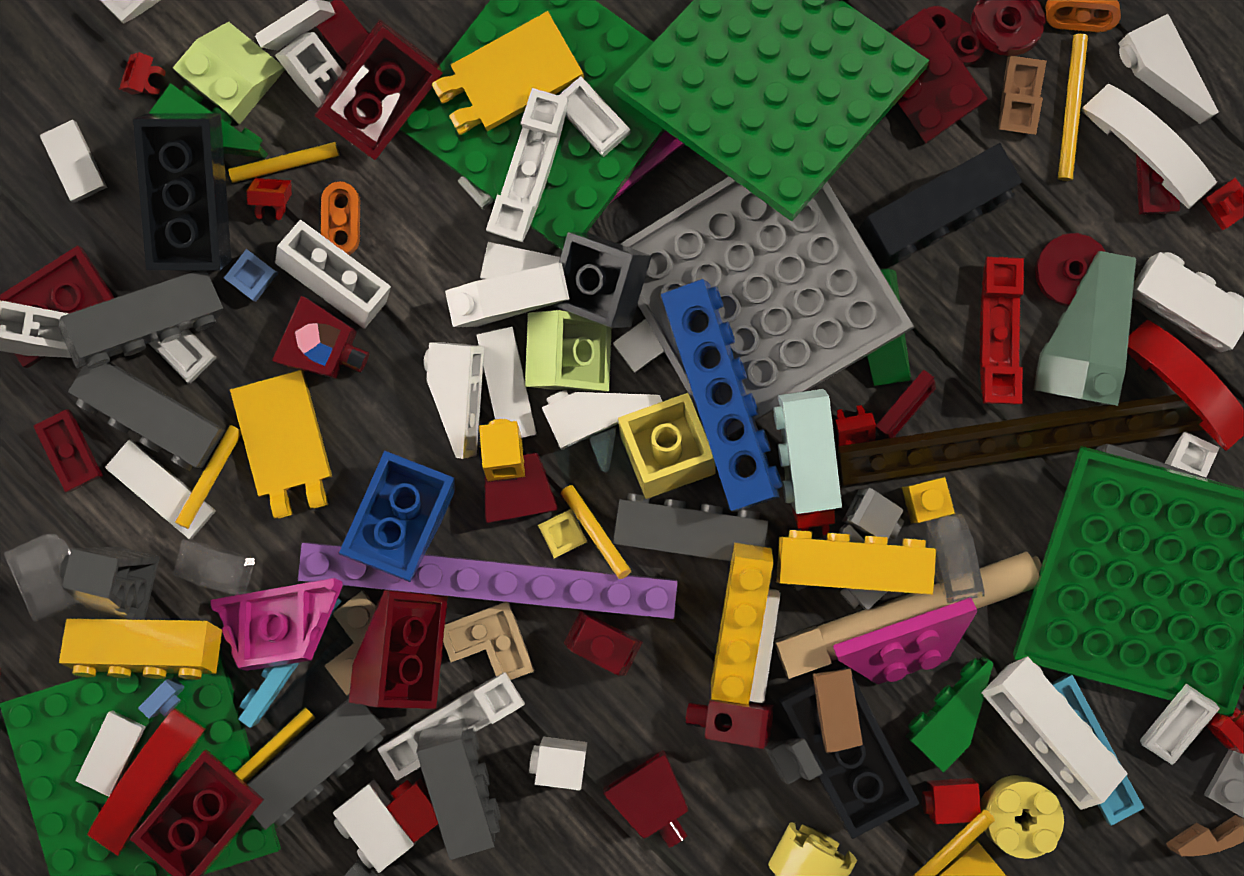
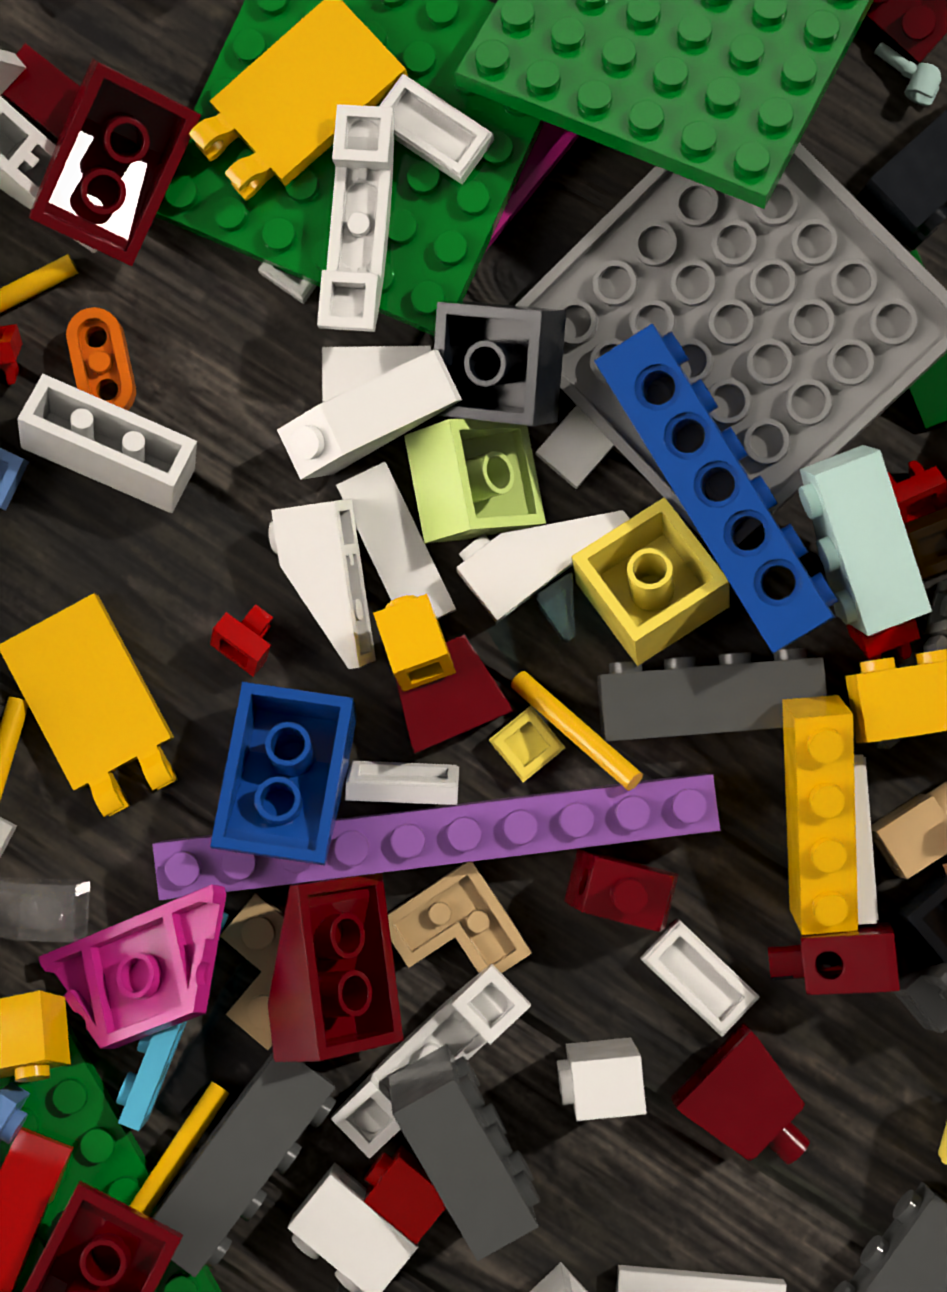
camera: 10 degrees left, 0 degrees up
dark red torso [272,296,369,379] -> none
none -> red tile [210,604,273,677]
none -> white tile [345,761,459,805]
none -> white tile [640,918,760,1037]
none -> light aqua hand [874,42,941,106]

